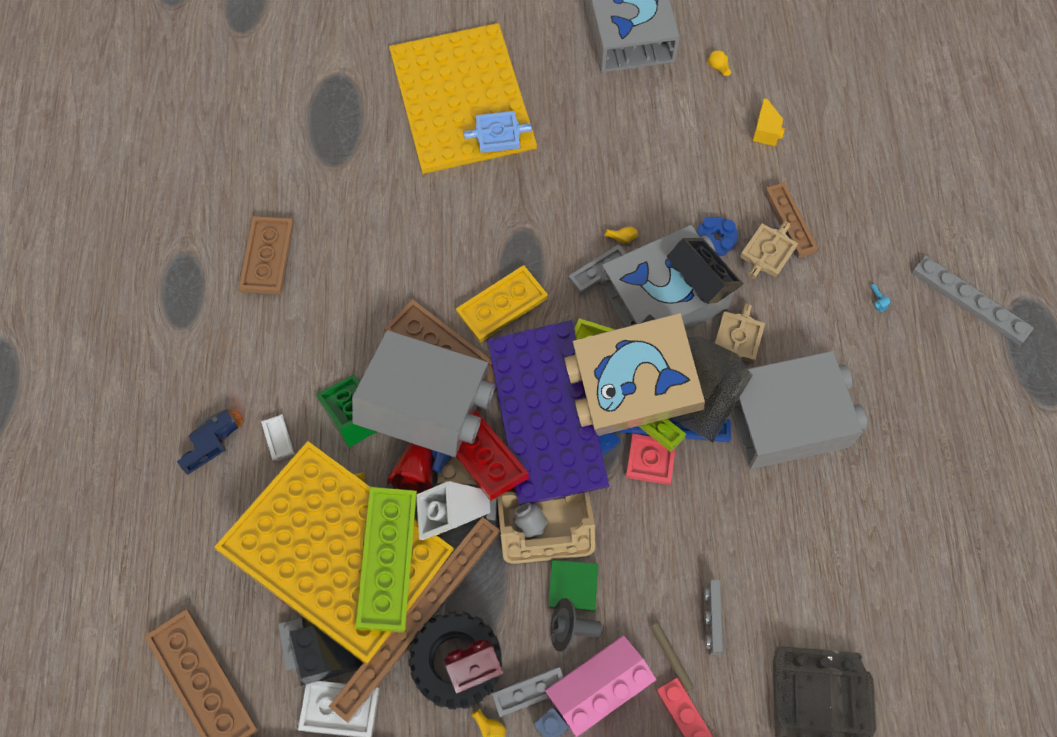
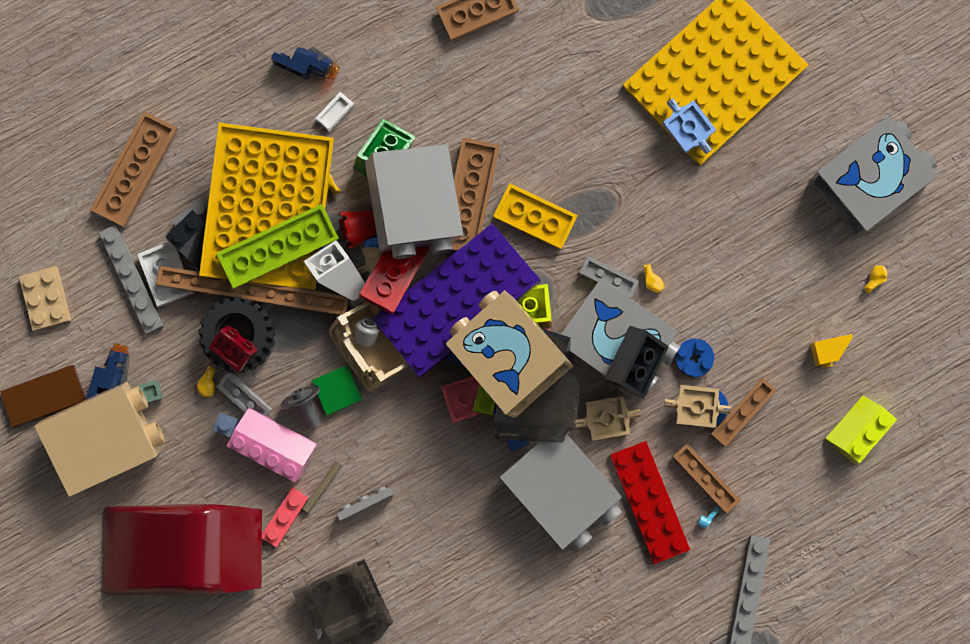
camera: 65 degrees right, 15 degrees up
none -> red plate [610,441,691,564]
none -> medium nougat plate [672,443,741,514]
none -> neon yellow slope [825,396,897,465]

